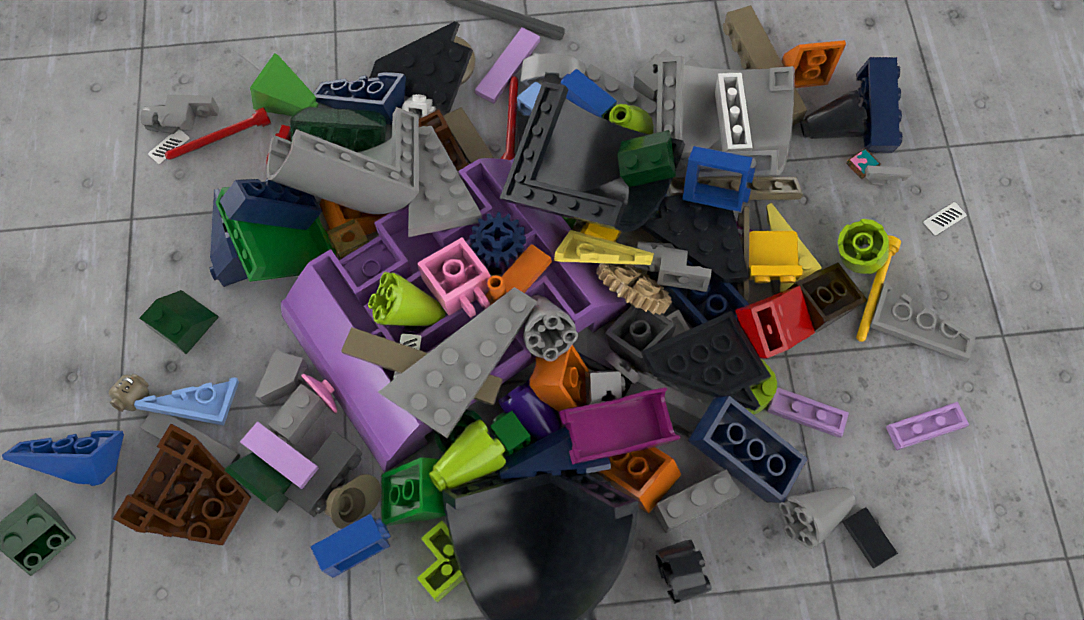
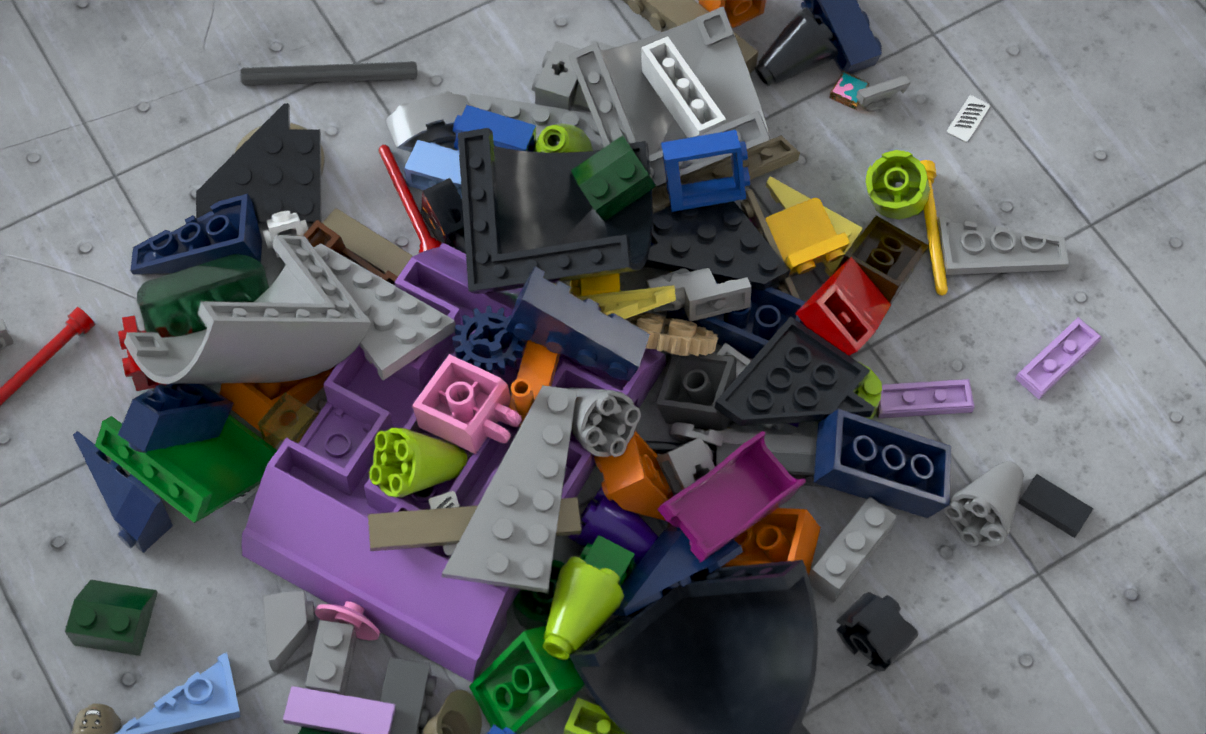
camera: 30 degrees left, 5 degrees down
bright green slope [250,53,319,118] -> none
lavender tile [475,27,540,104] -> none
none -> dark blue wedge [506,266,650,382]

